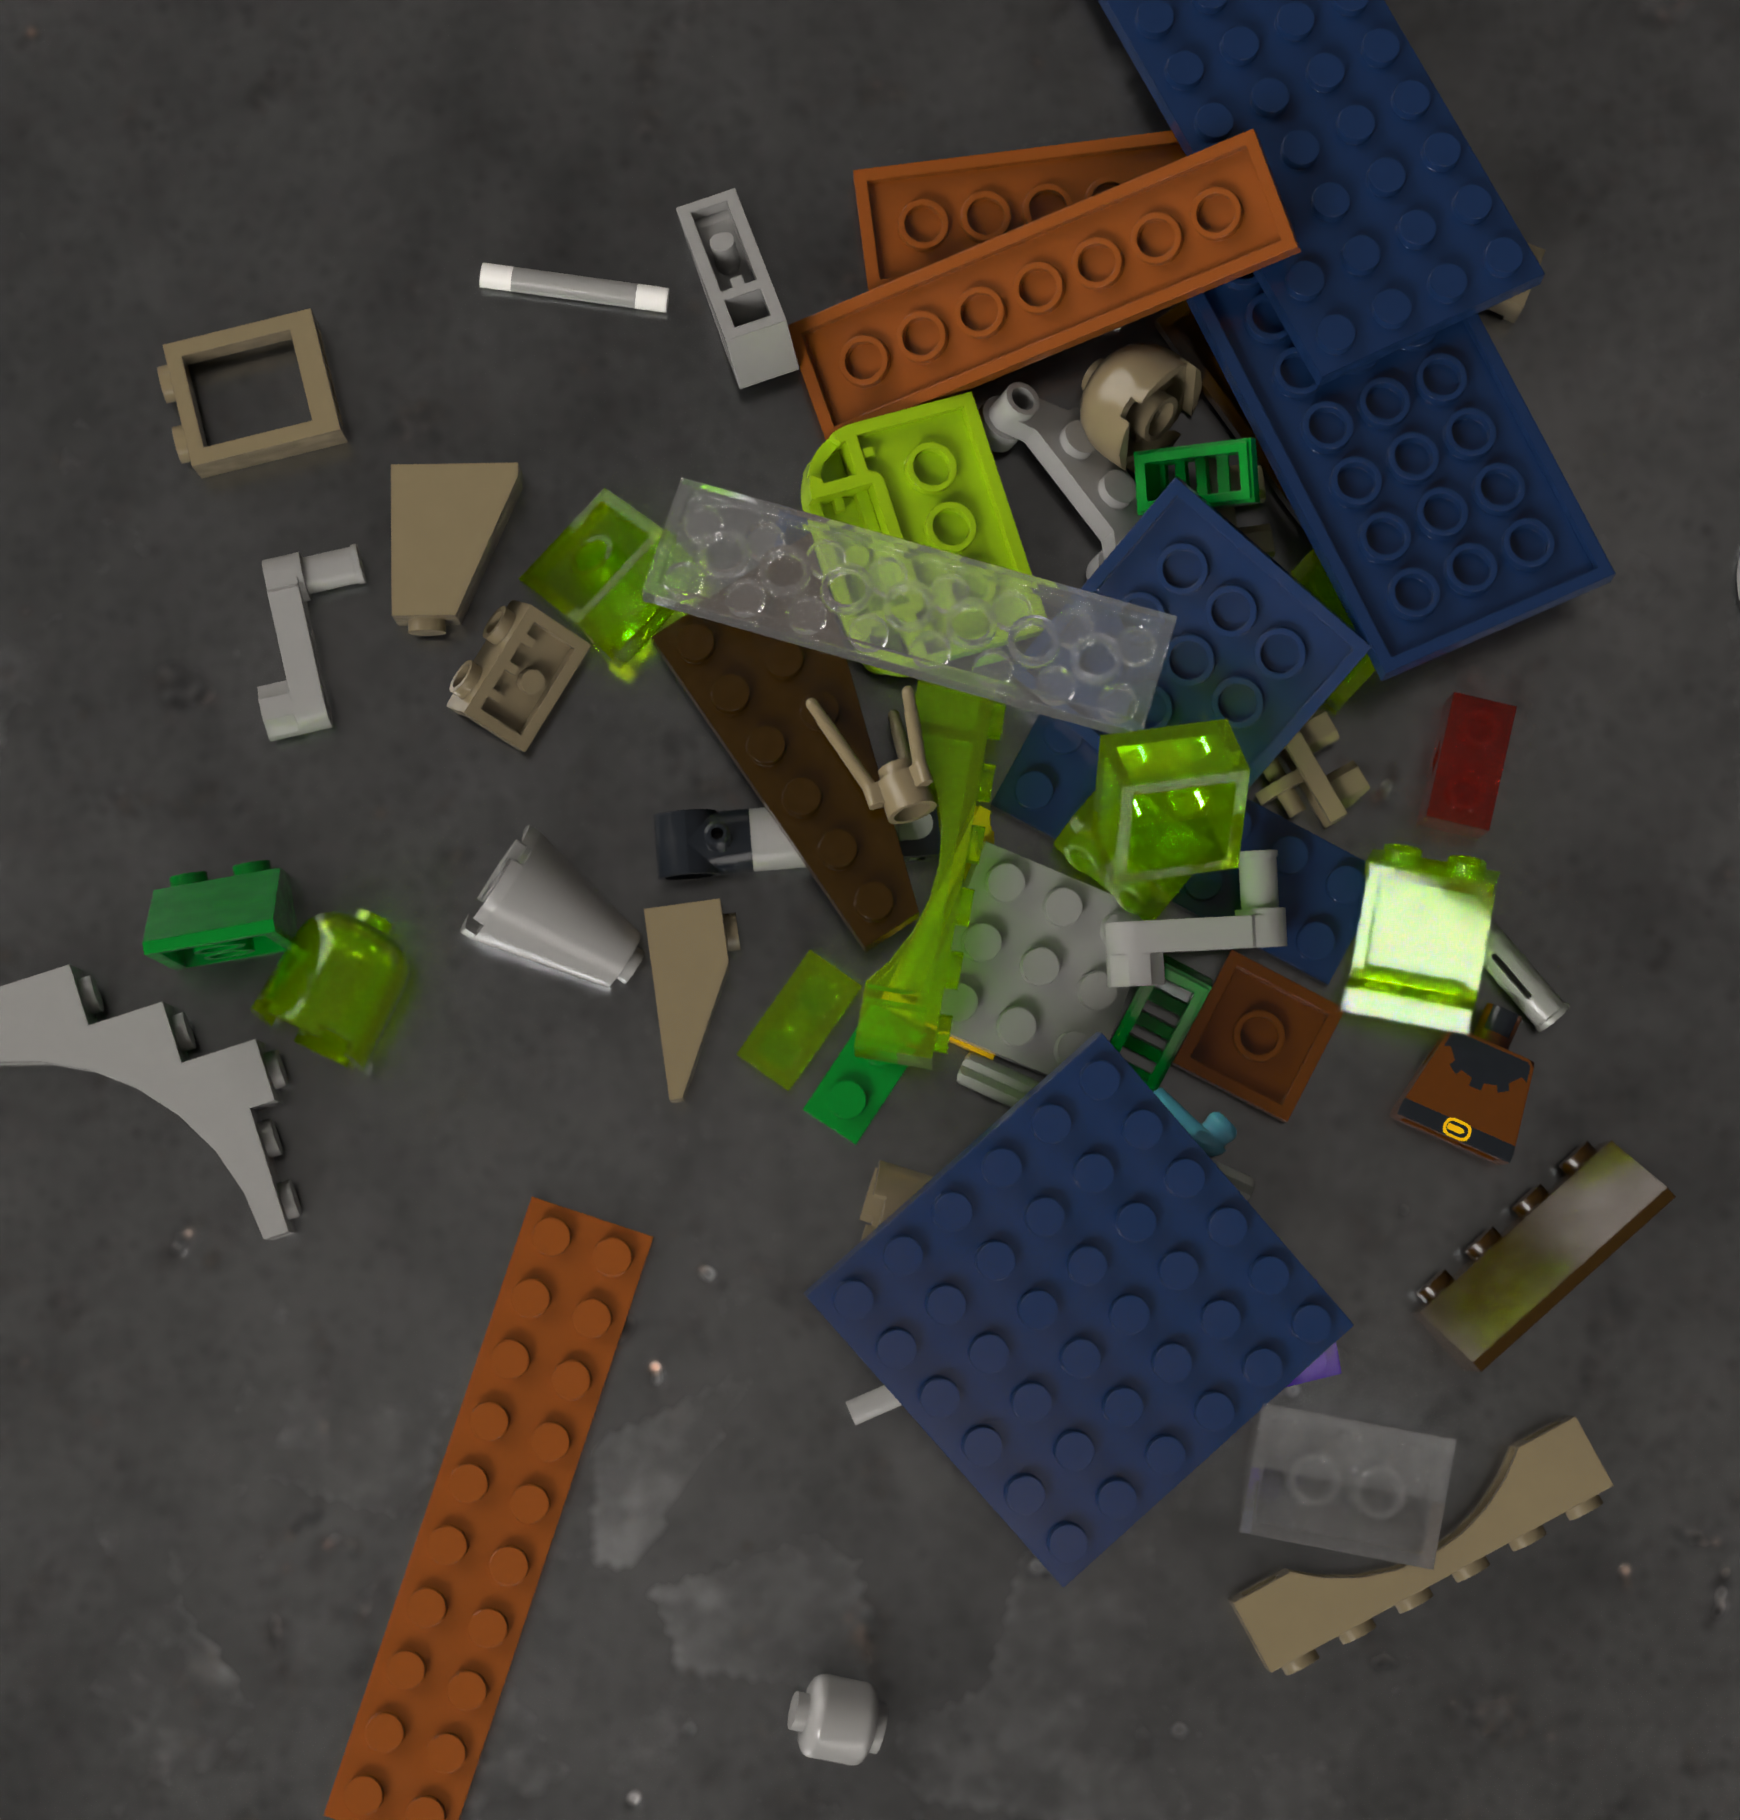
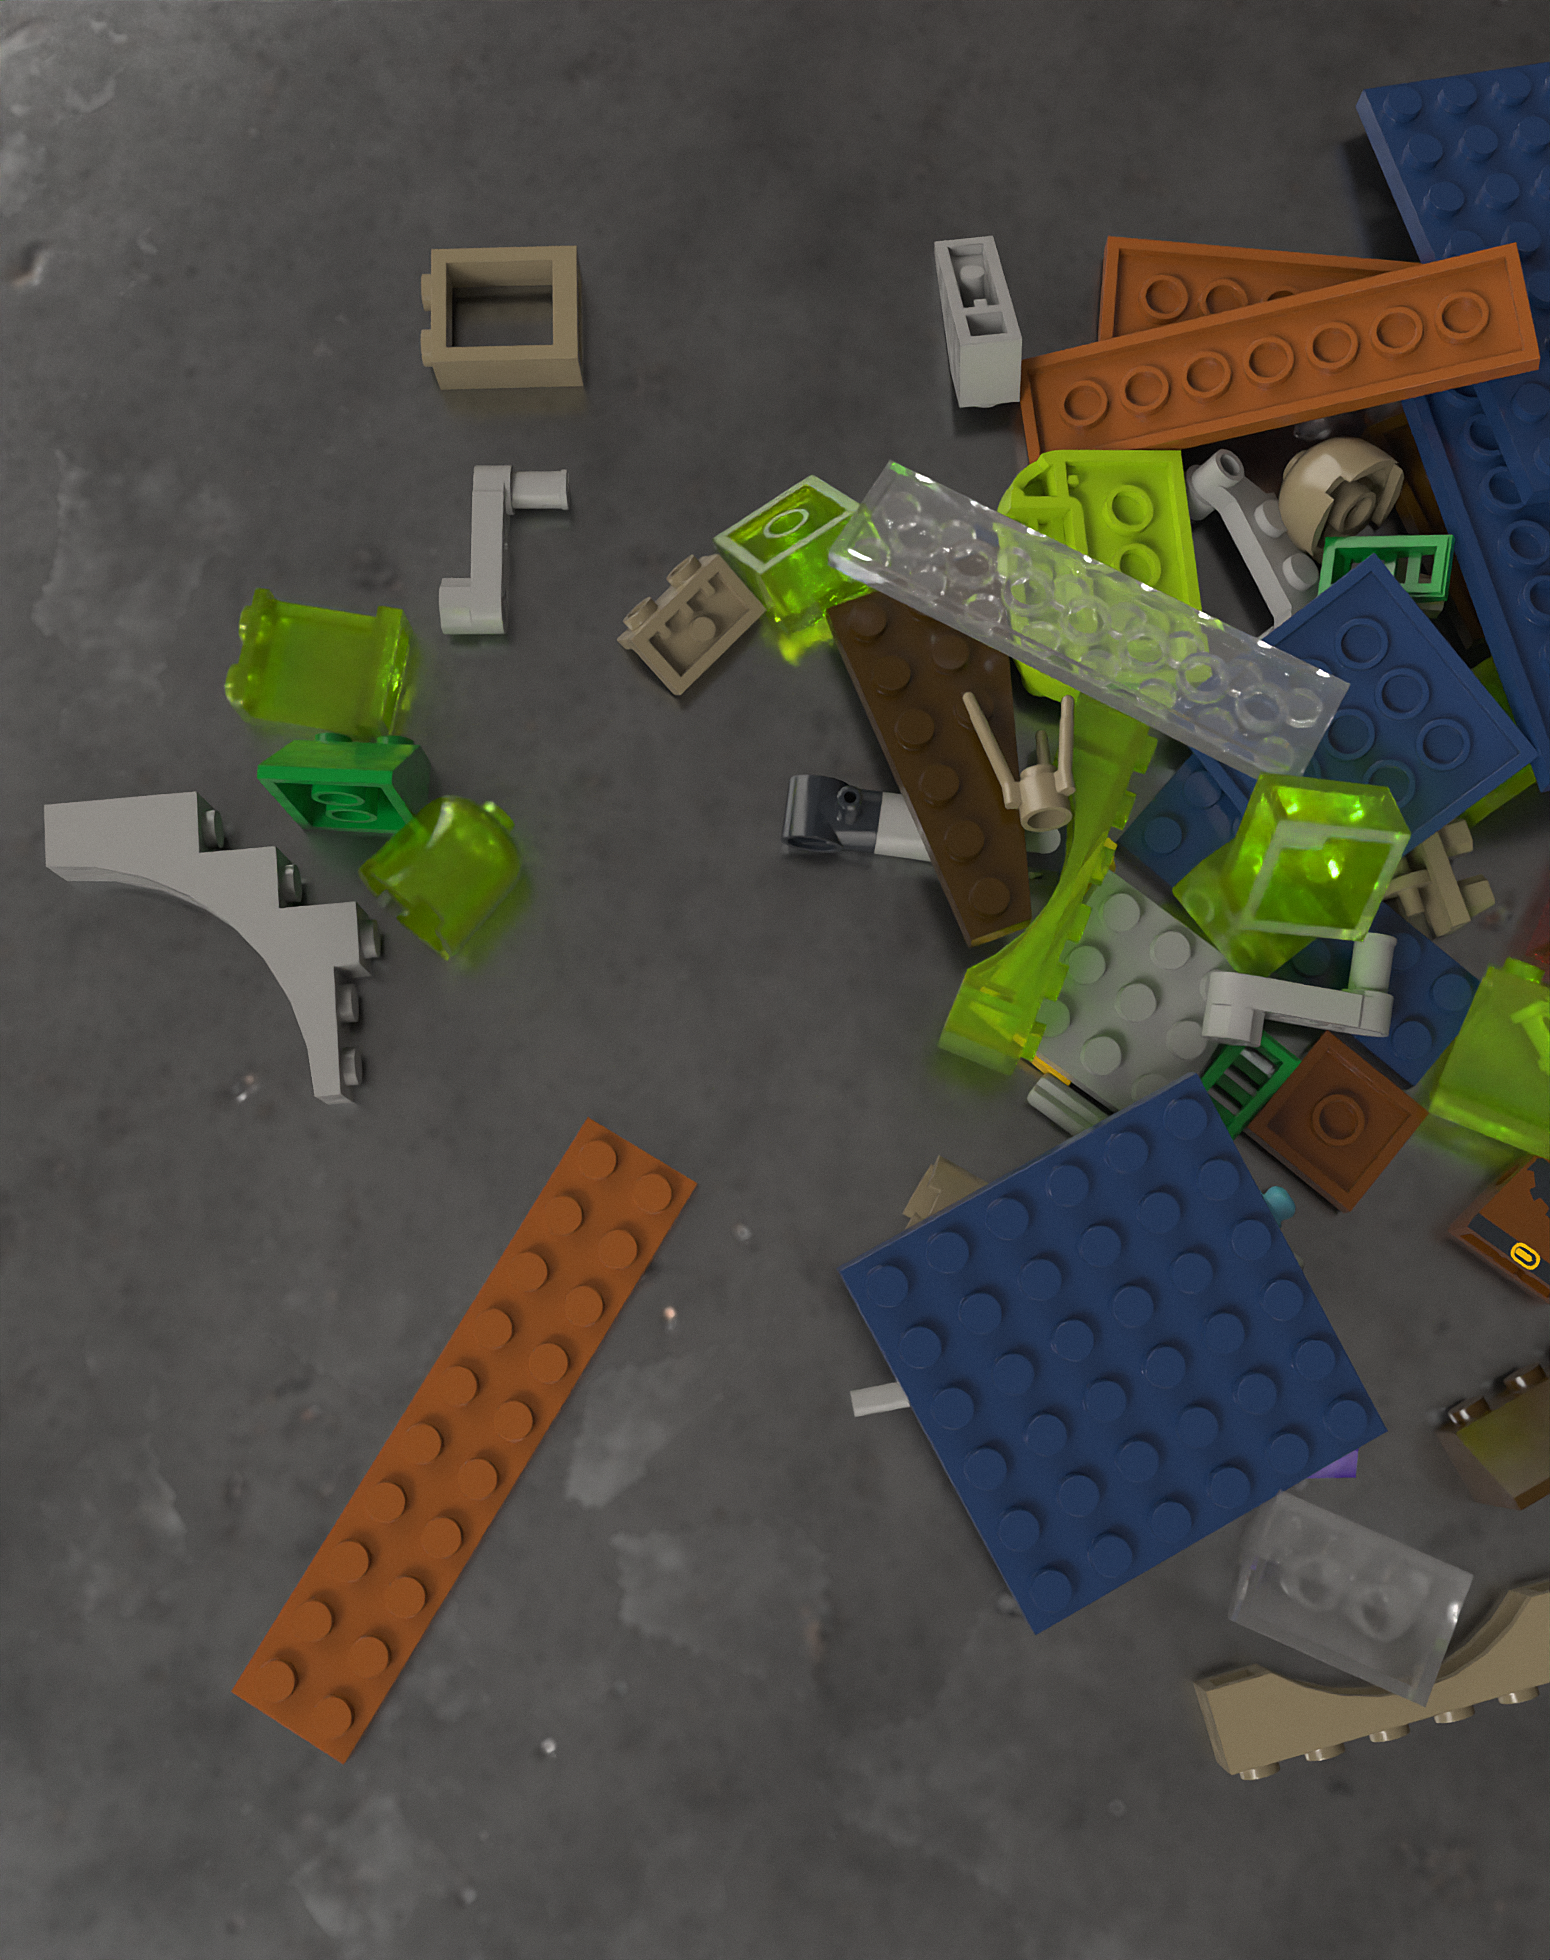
camera: 15 degrees right, 5 degrees down
dark tan slope [391,462,523,636] -> none
light grey cone [460,824,645,988] -> none
light grey bar [479,262,670,313] -> none
dark tan slope [644,898,741,1103] -> none
clear neon green plate [736,950,862,1092] -> none
light grey head [787,1674,888,1766] -> none
green plate [803,1003,926,1145] -> none
none -> clear neon green panel [225,587,413,743]

